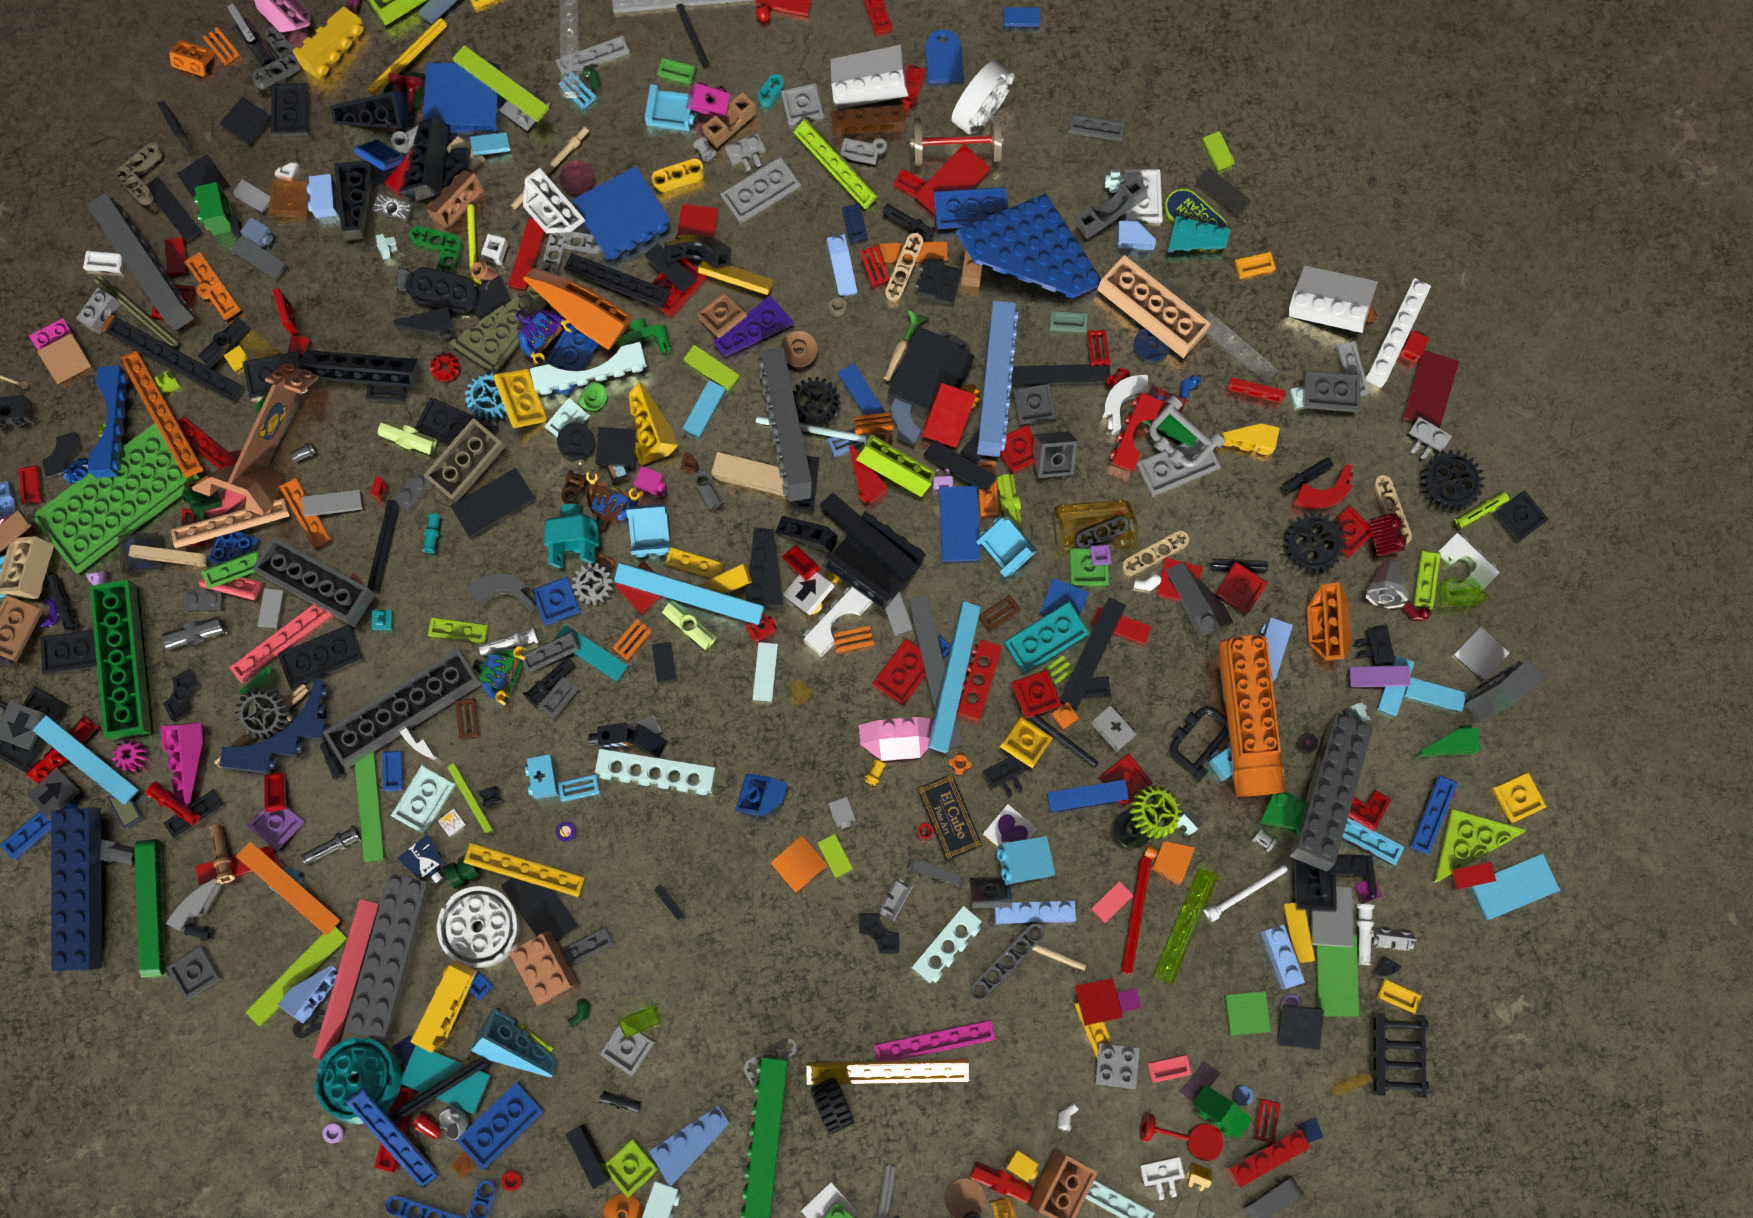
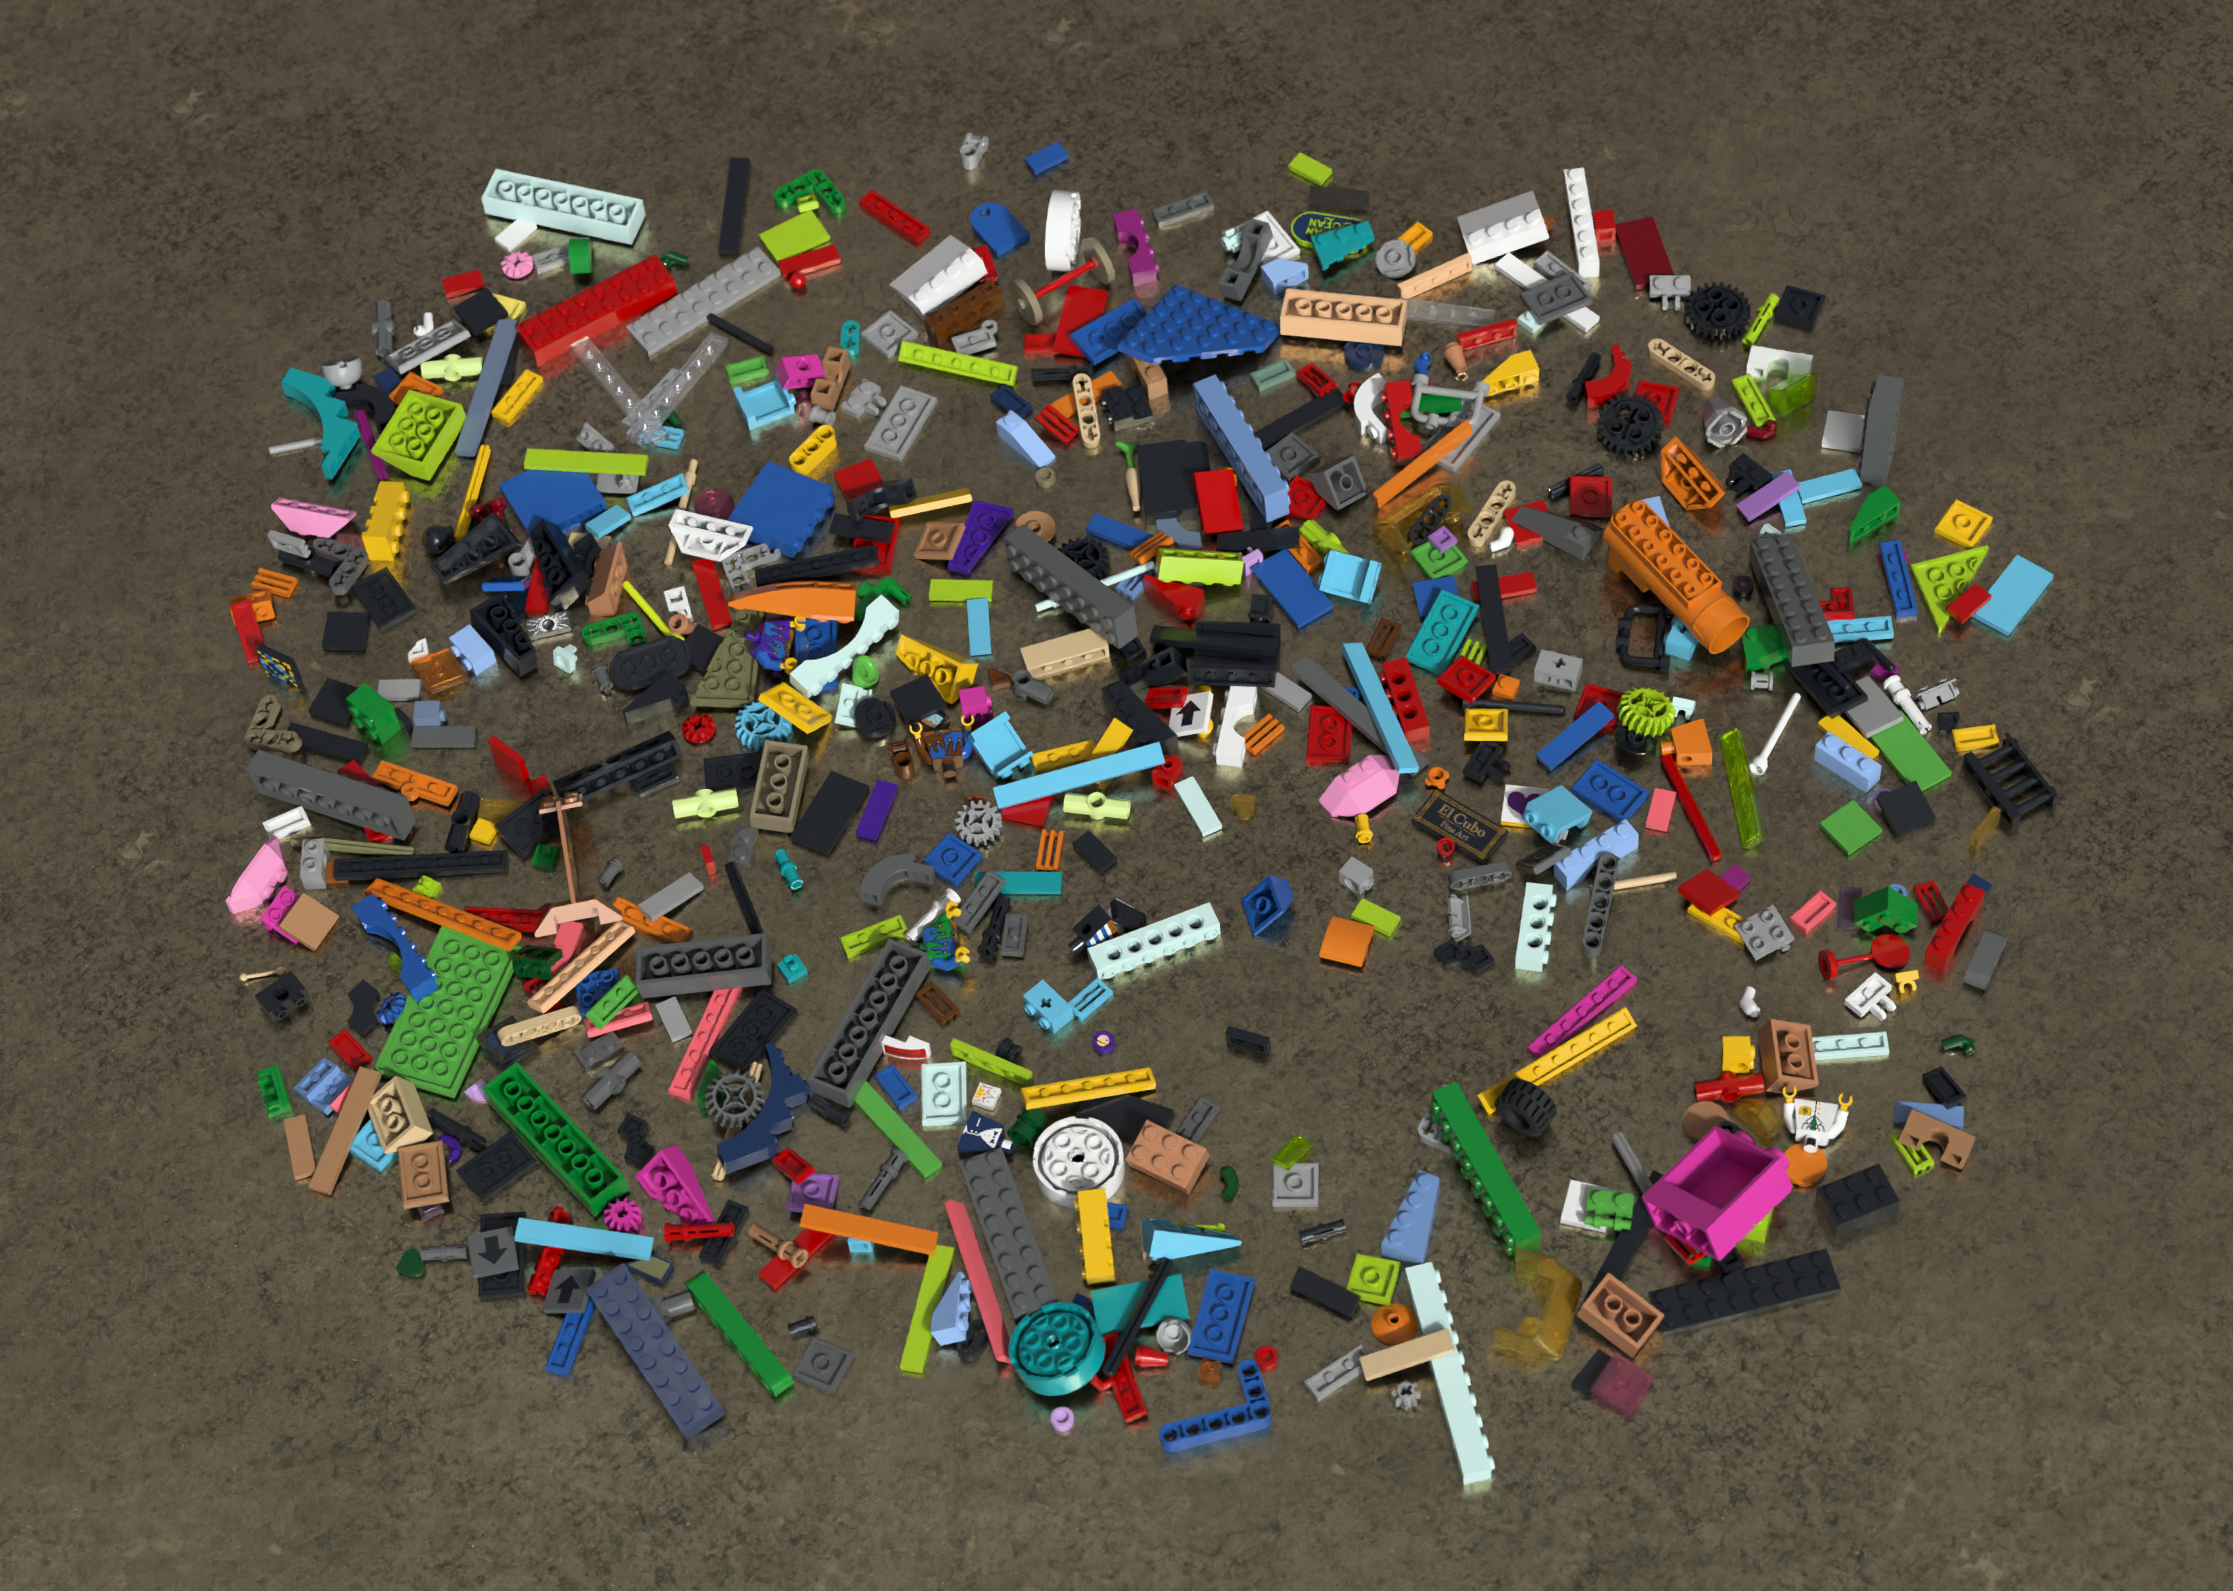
camera: 25 degrees left, 20 degrees down
light grey slope [166,879,223,932] -> none
blue tile [345,1087,438,1188] -> none
teal piece [543,504,599,568] -> none
dark red brick [1369,513,1406,556] -> none
none -> bright pink wedge [226,835,288,914]
none -> red tile [230,599,265,664]
none -> black piece [422,525,455,554]
none -> light grey hinge [576,422,617,453]
none -> clear tile [626,332,728,446]
none -> medium azure tile [626,473,690,517]
none -> dark purple tile [855,780,898,841]
none -> magenta arch [1113,209,1159,287]
none -> black bracket [1248,594,1274,623]
none -> orange tile [1373,419,1472,508]
none -> light grey tile [1375,240,1416,278]
none -> light nougat tile [1397,253,1472,300]
none -> nougat cone [1443,342,1467,374]
none -> white tile [1495,253,1600,333]
none -> blue tile [1571,759,1649,823]

